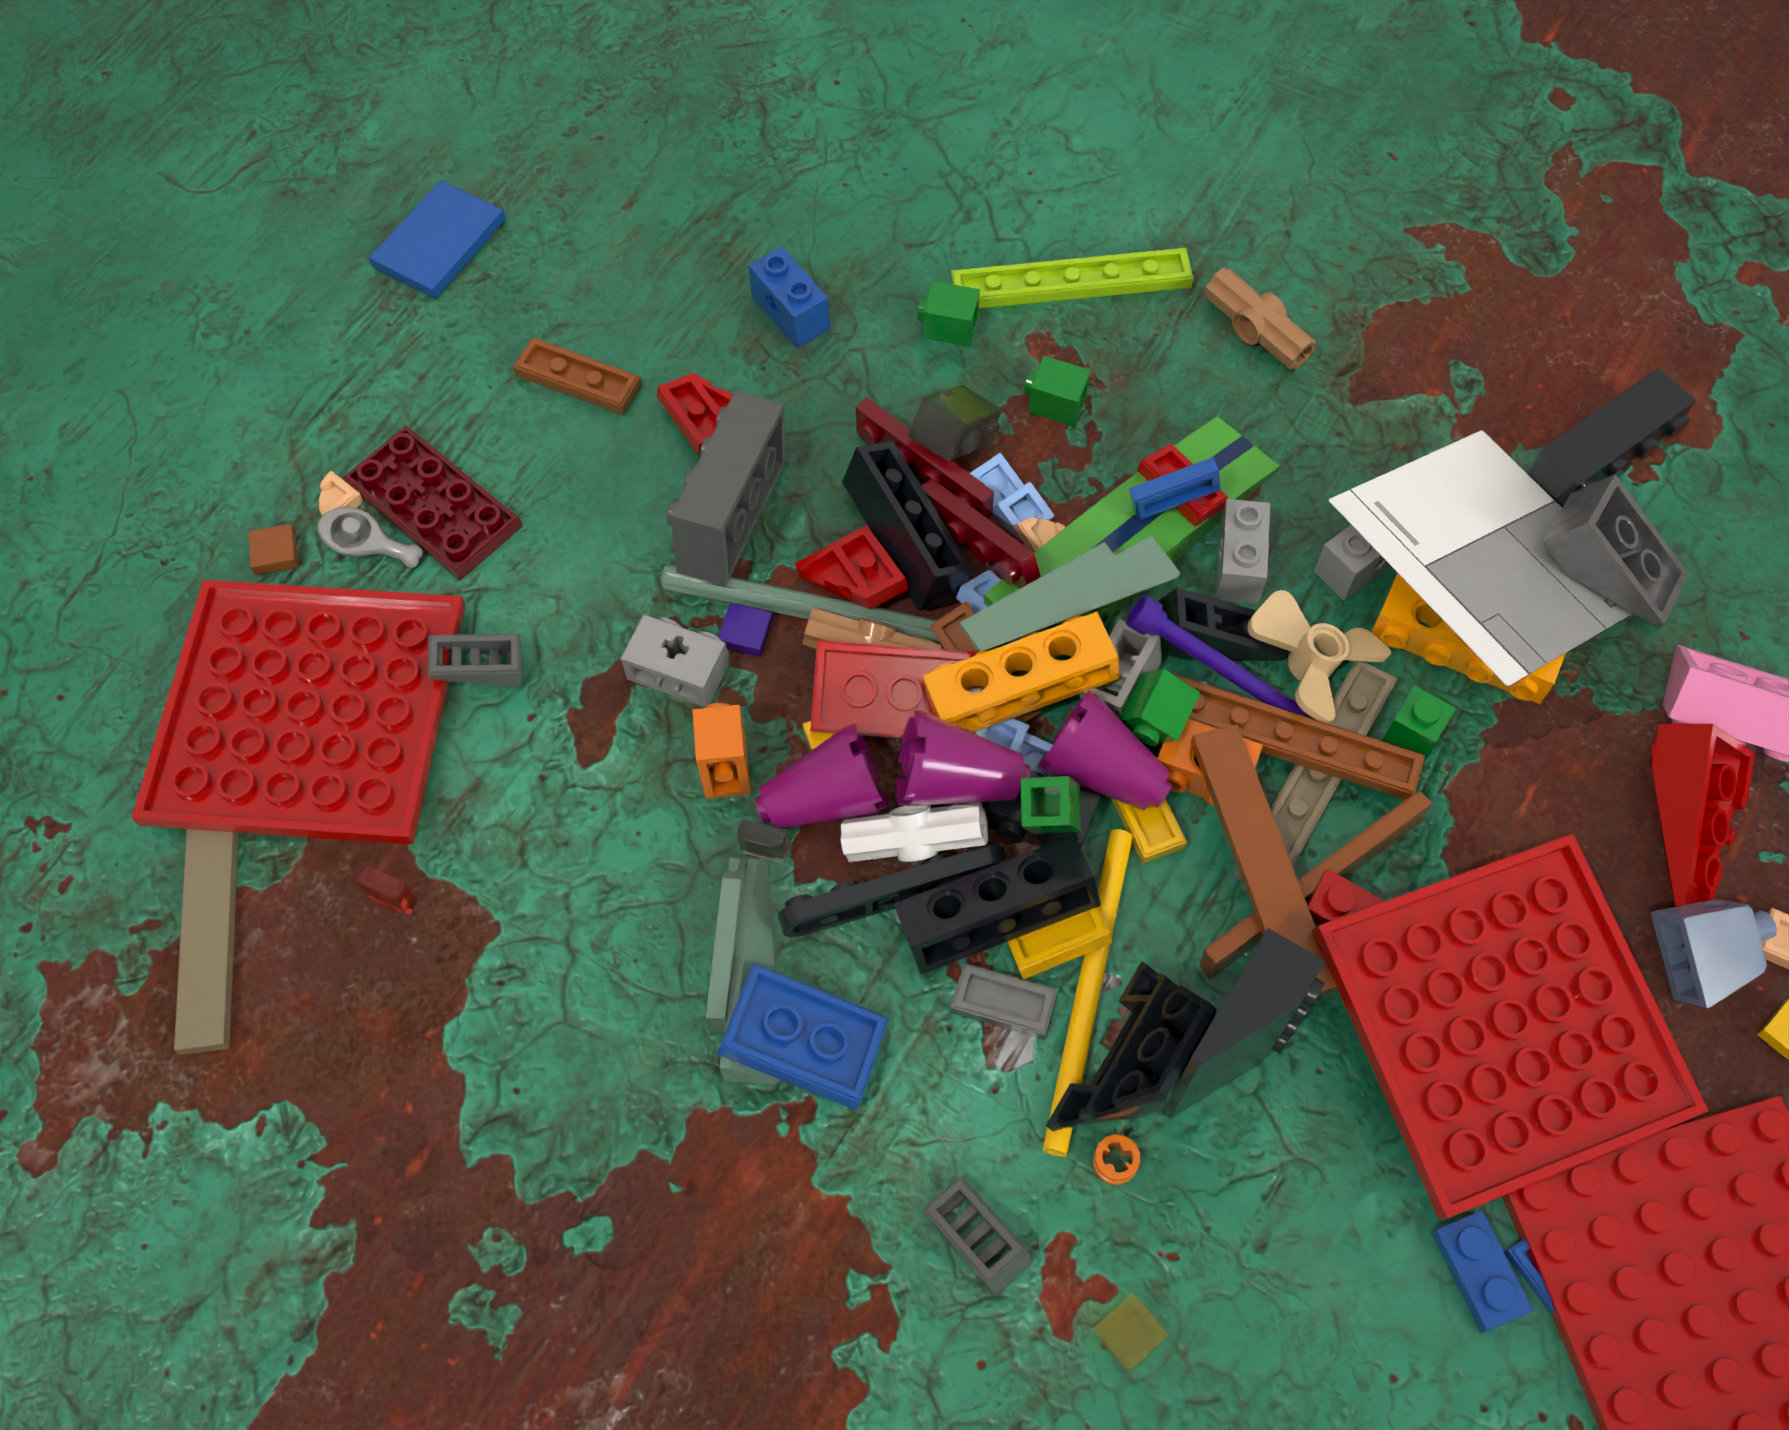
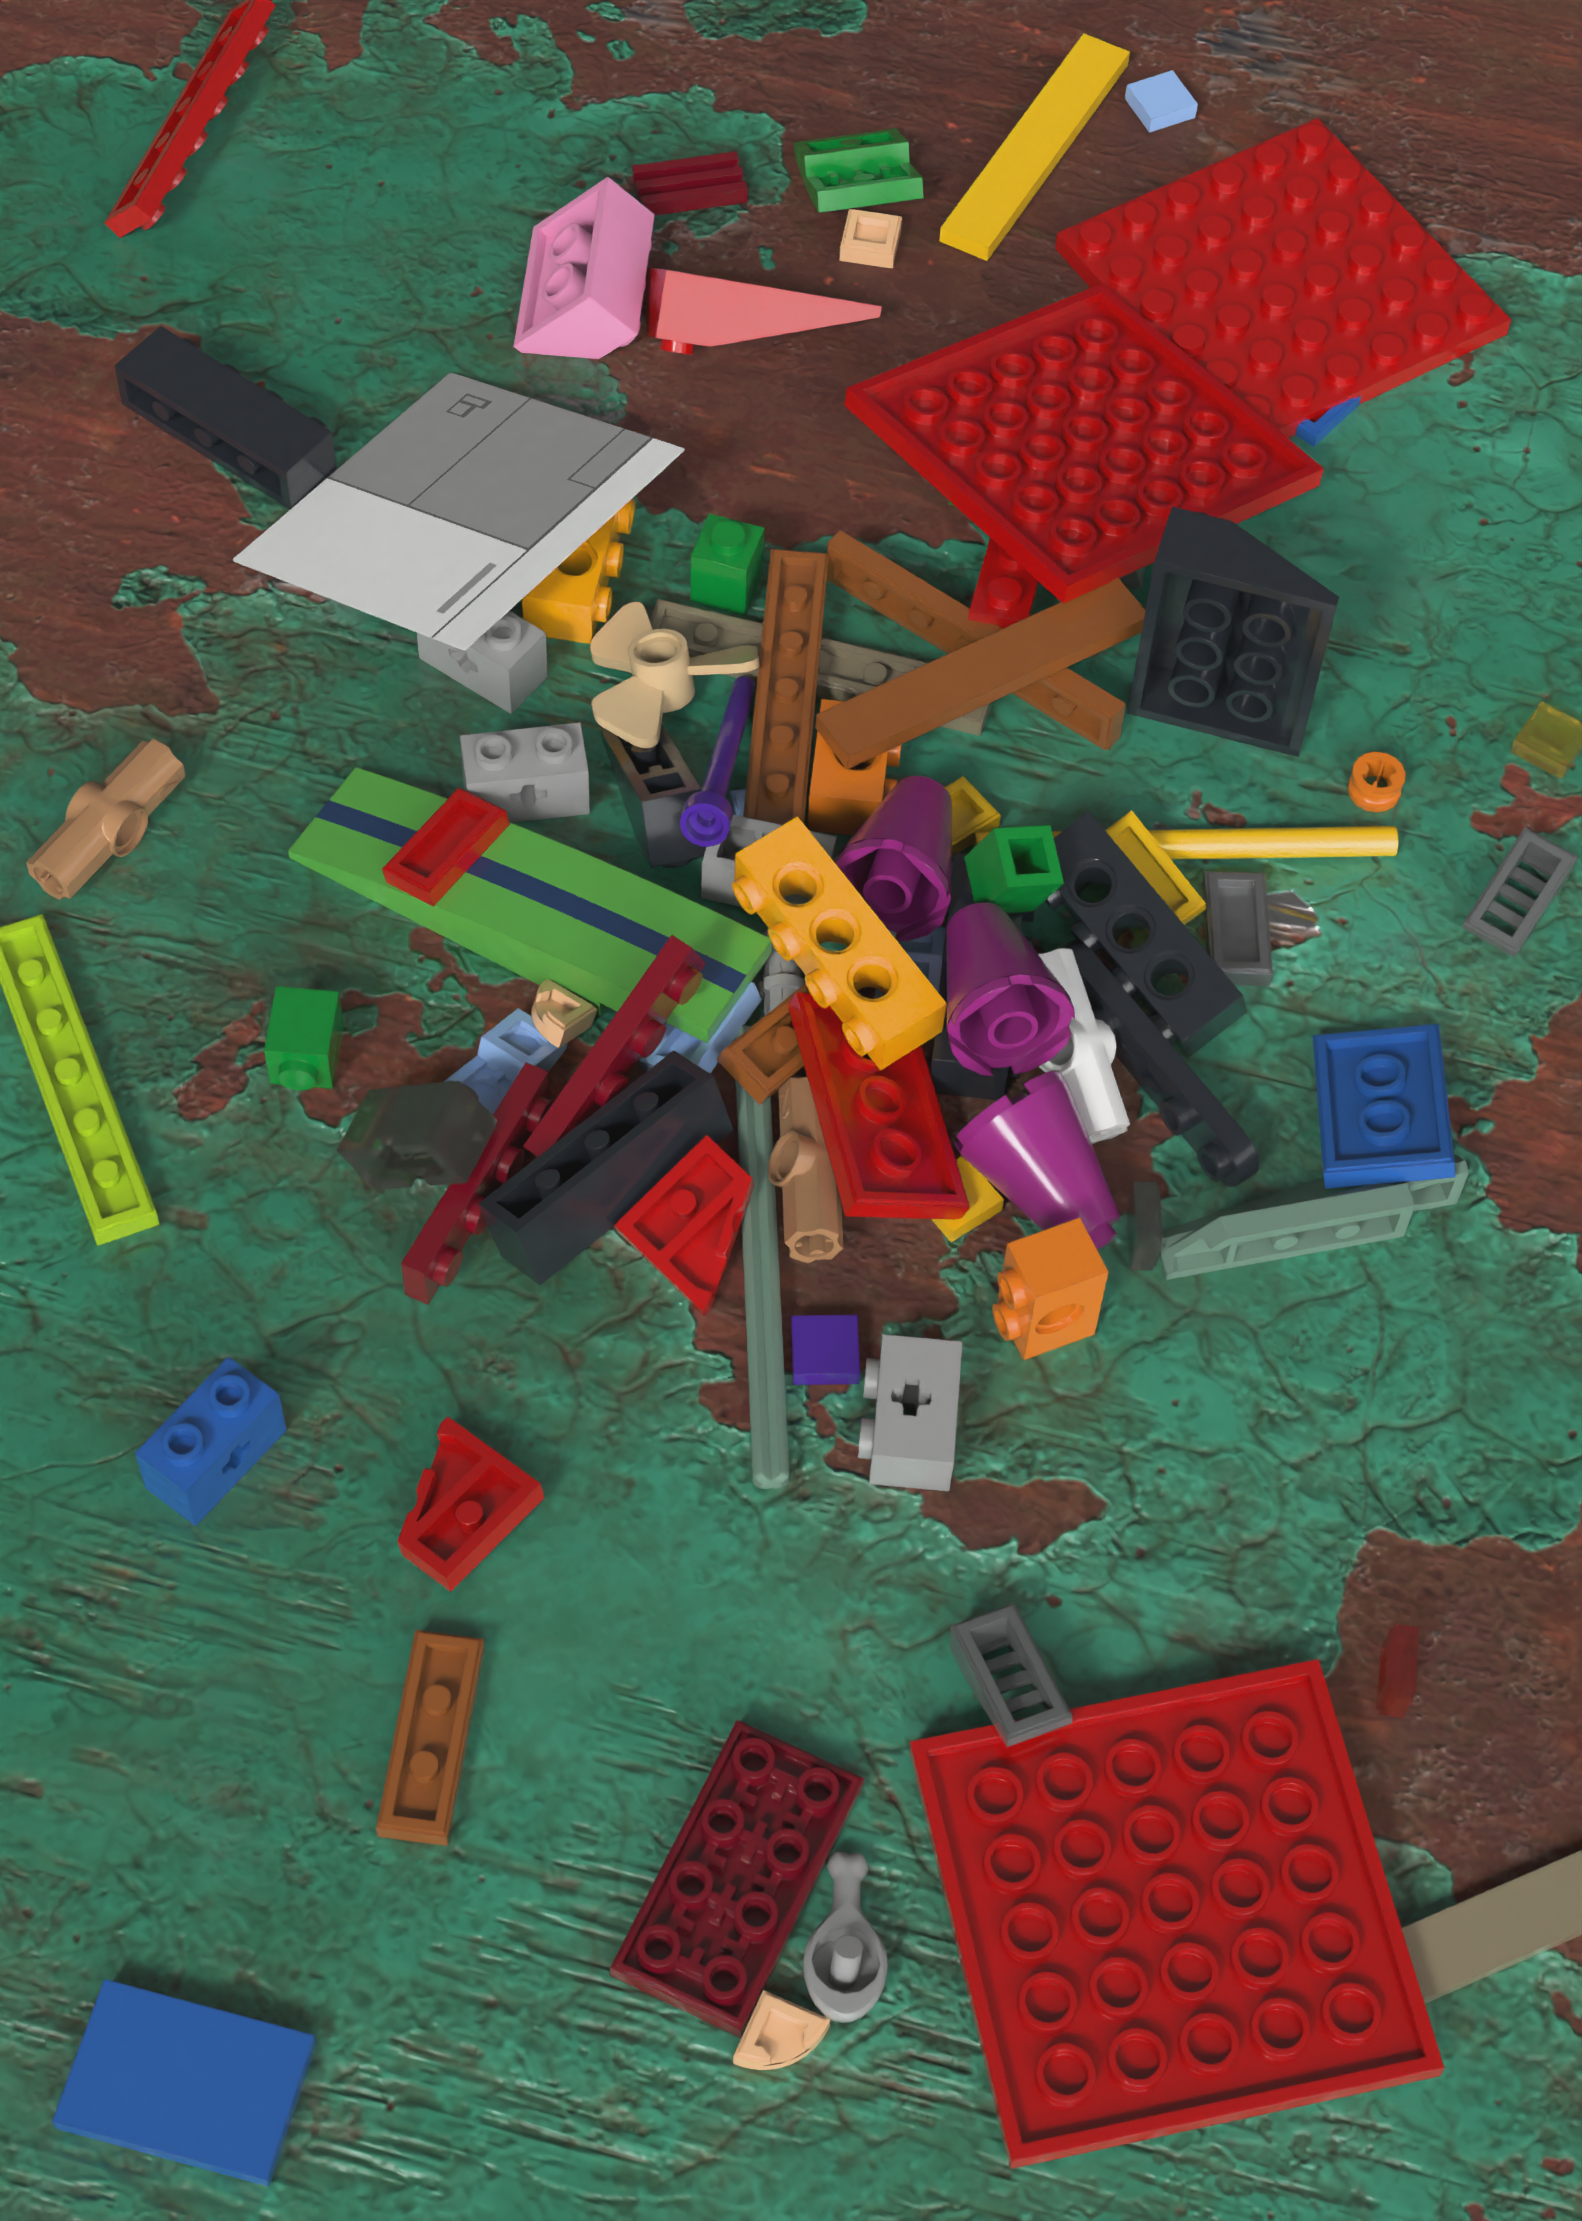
camera: 110 degrees left, 5 degrees down
dark orange tile [248,524,299,575] -> none
dark grey brick [667,391,786,586] -> none
green brick [917,281,980,347] -> none
sand green wedge [959,535,1180,651] -> none
black wedge [1046,961,1216,1131] -> none
green brick [1120,669,1201,746] -> none
blue tile [1129,457,1221,520] -> none
blue plate [1431,1211,1533,1333] -> none
flat silver slope [1543,474,1689,627] -> none
torso [1651,900,1777,1008] -> none

